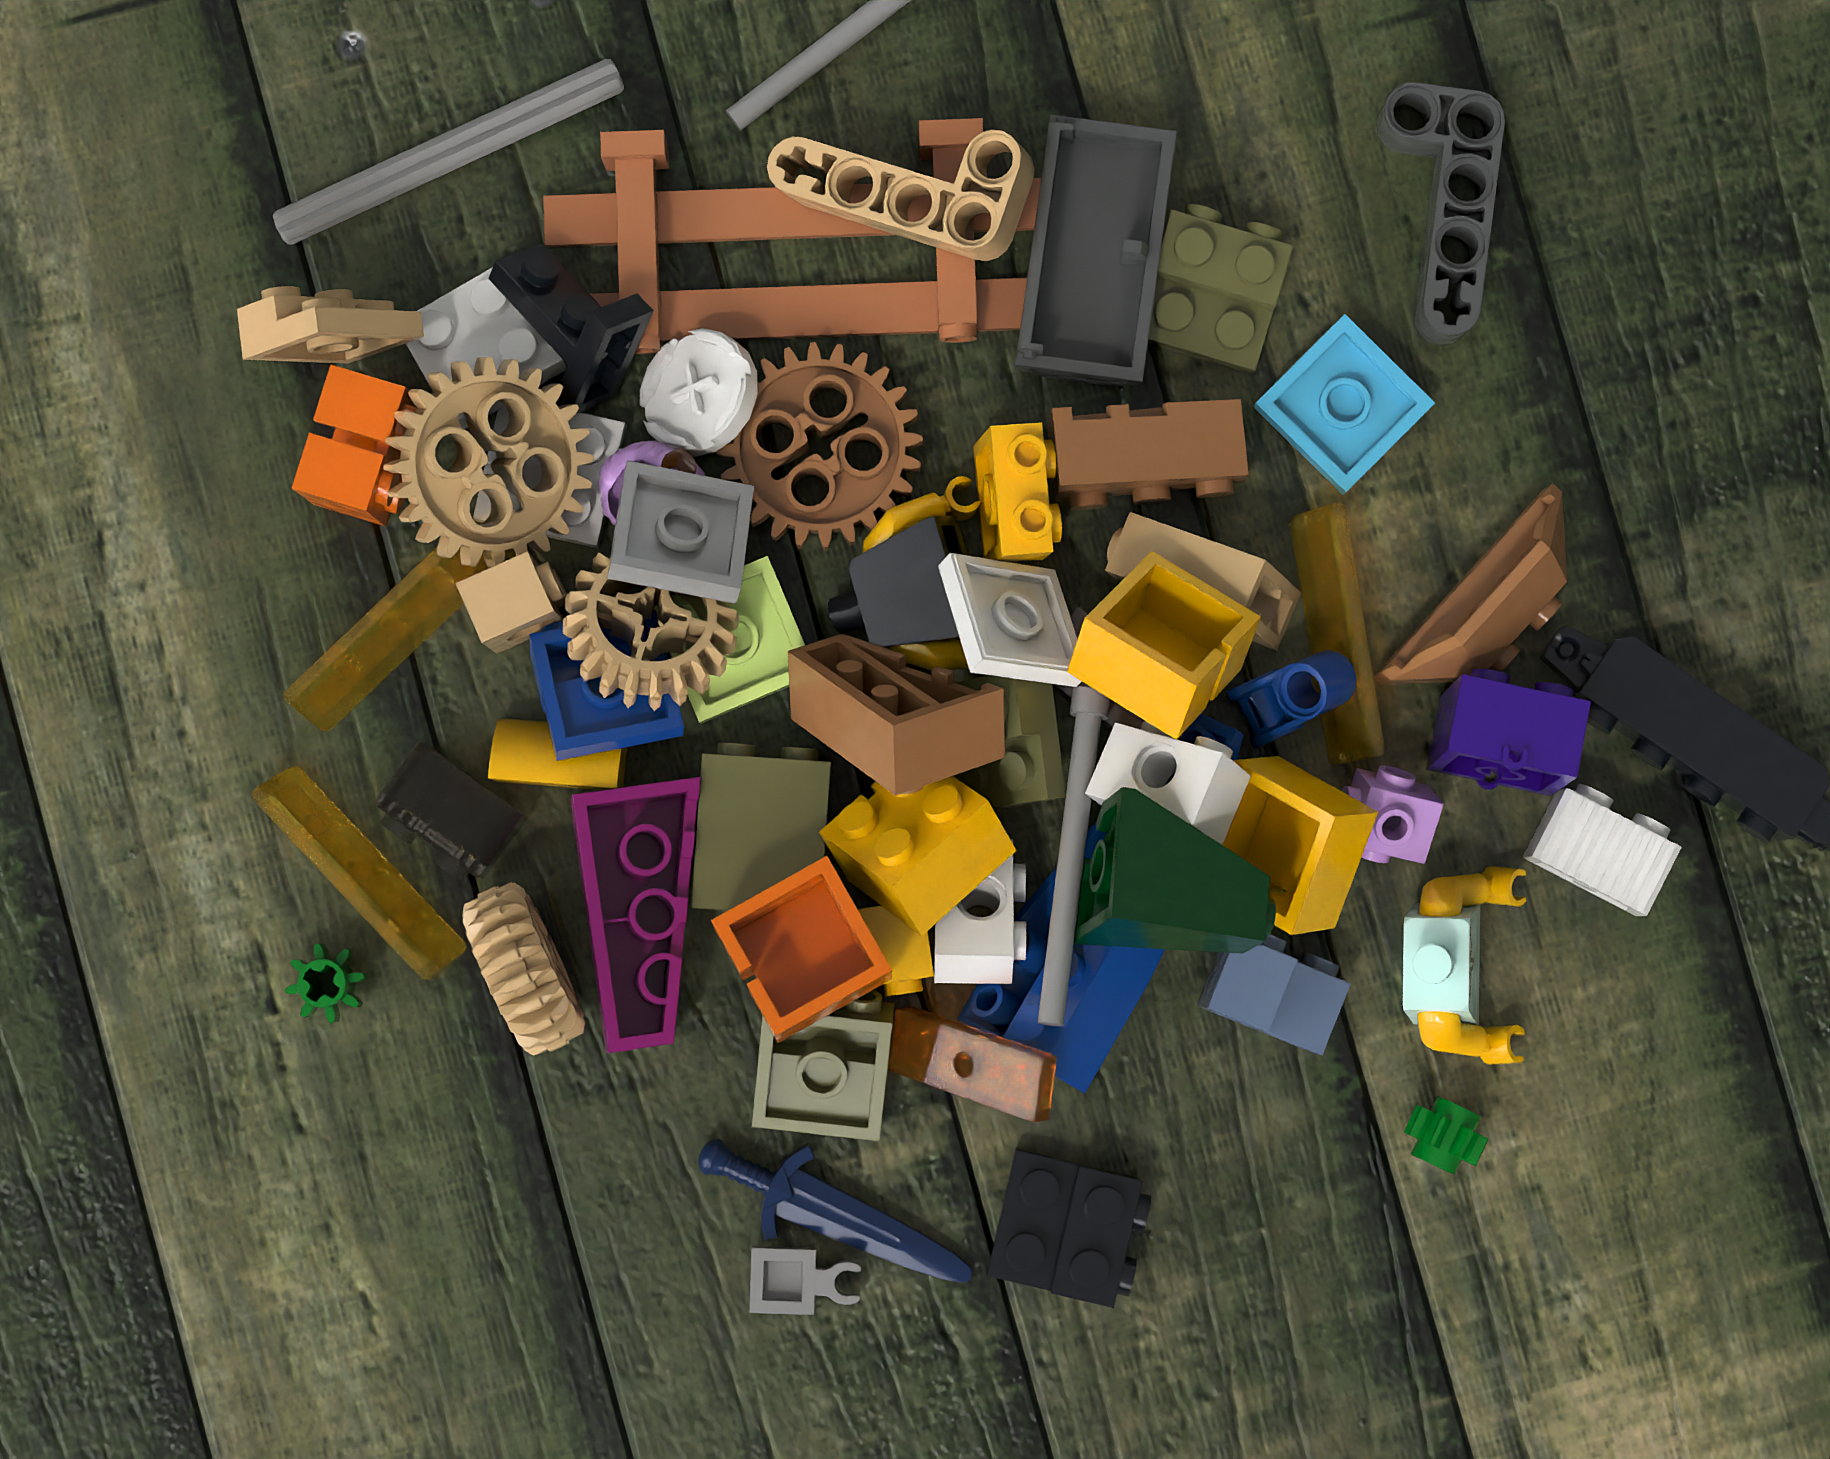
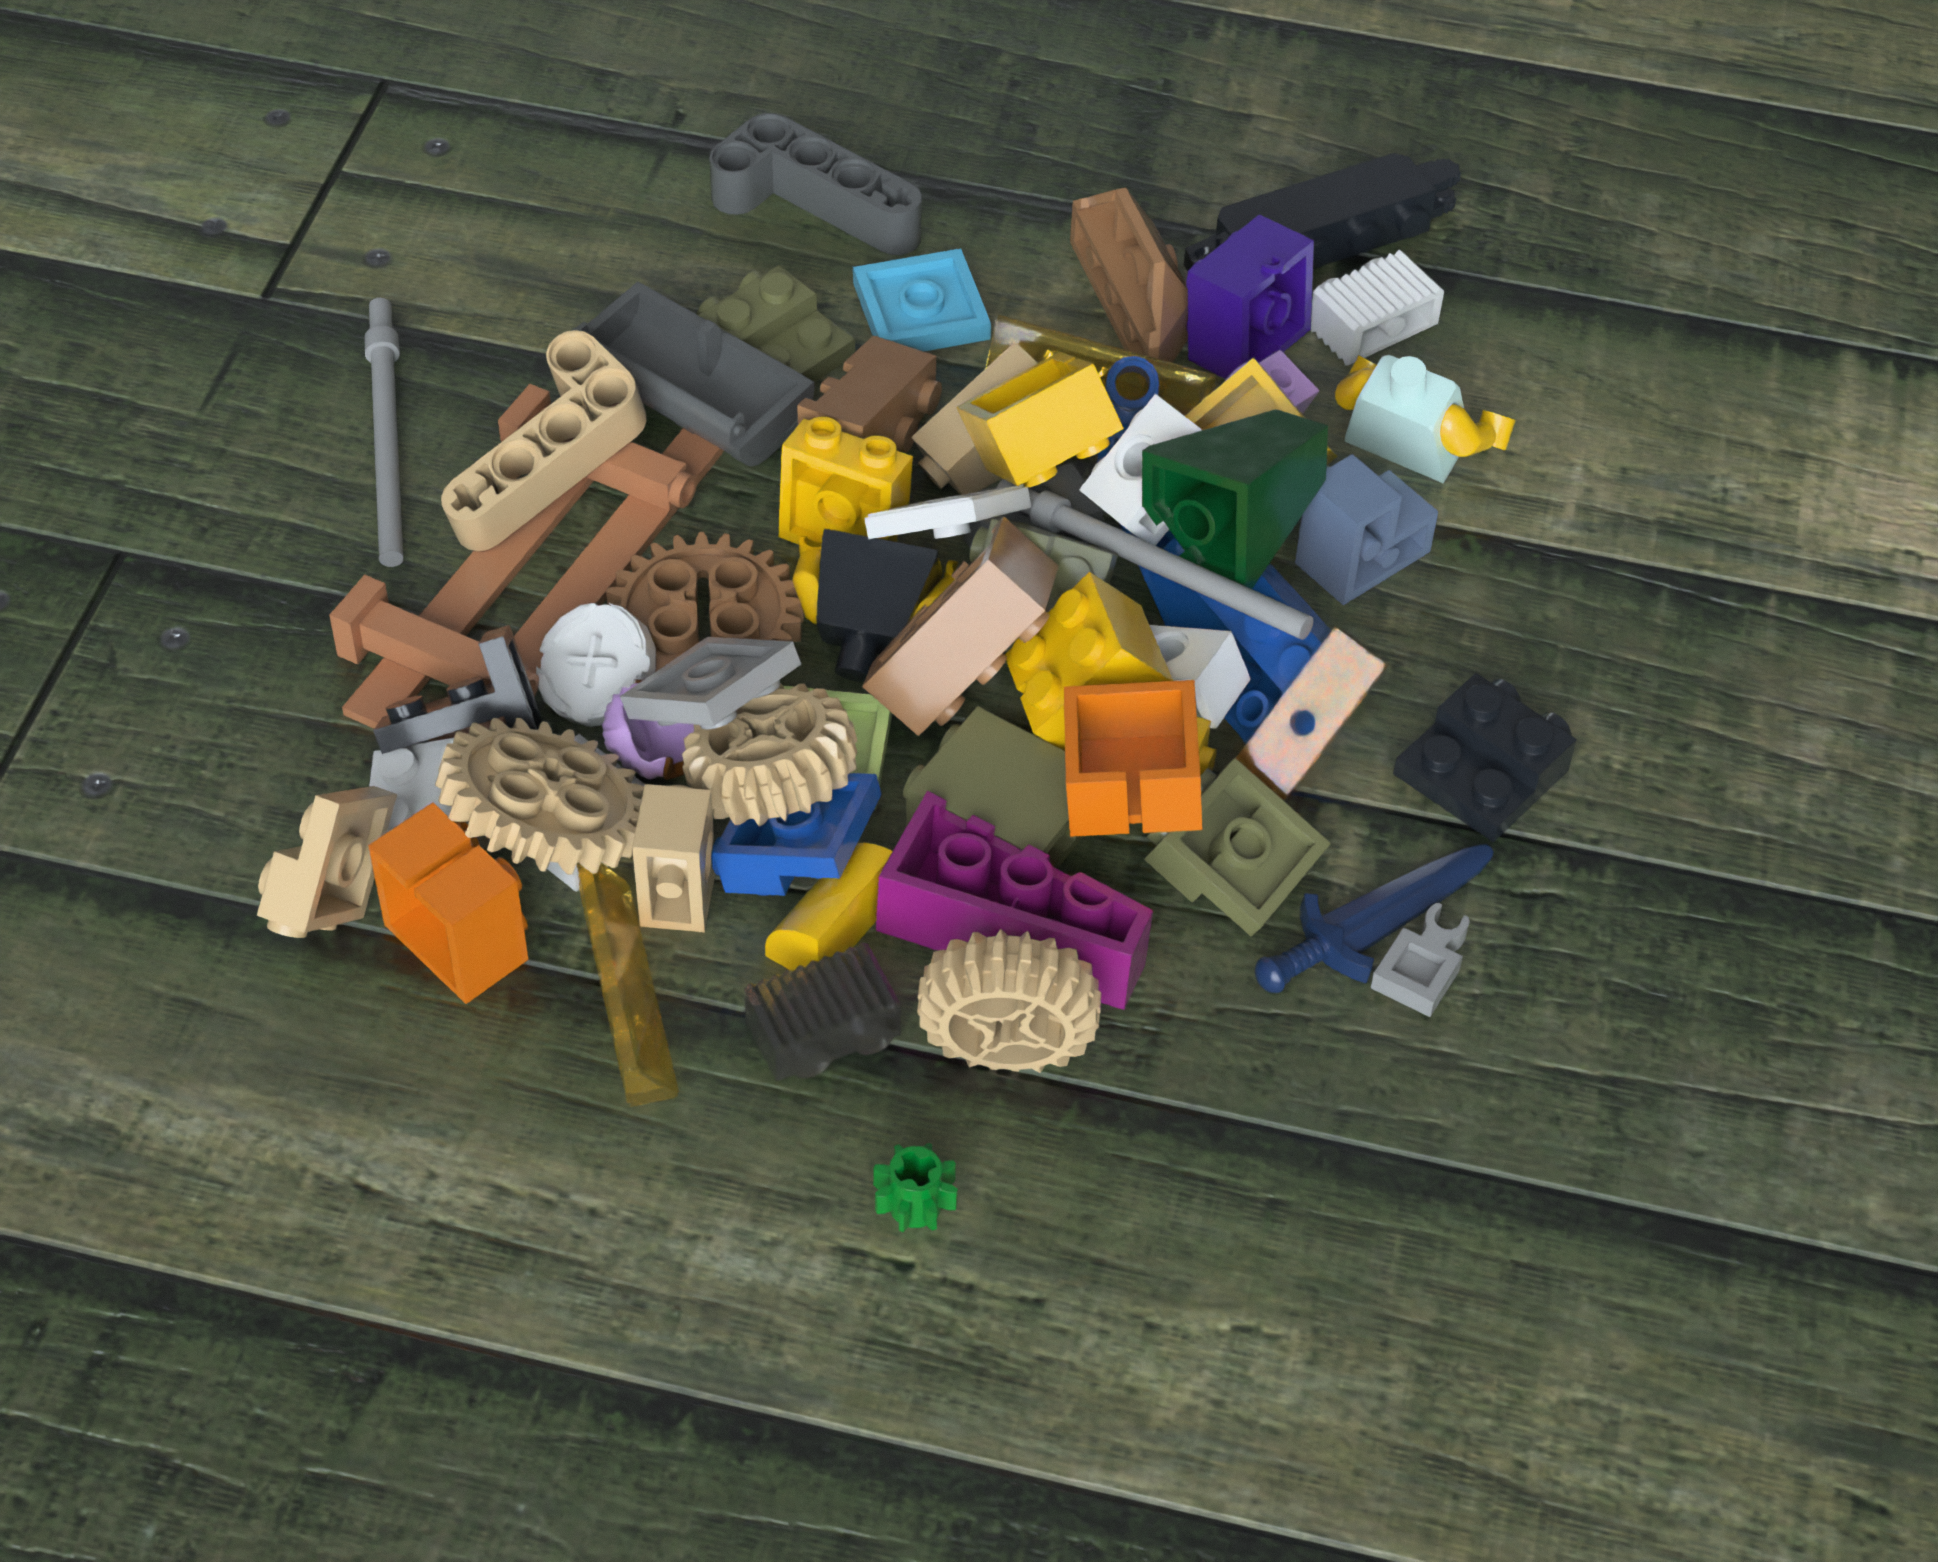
camera: 60 degrees left, 35 degrees down
clear yellow slope [251,766,467,980] -> none
light grey axle [273,59,624,245] -> none
green gear [1404,1096,1489,1175] -> none

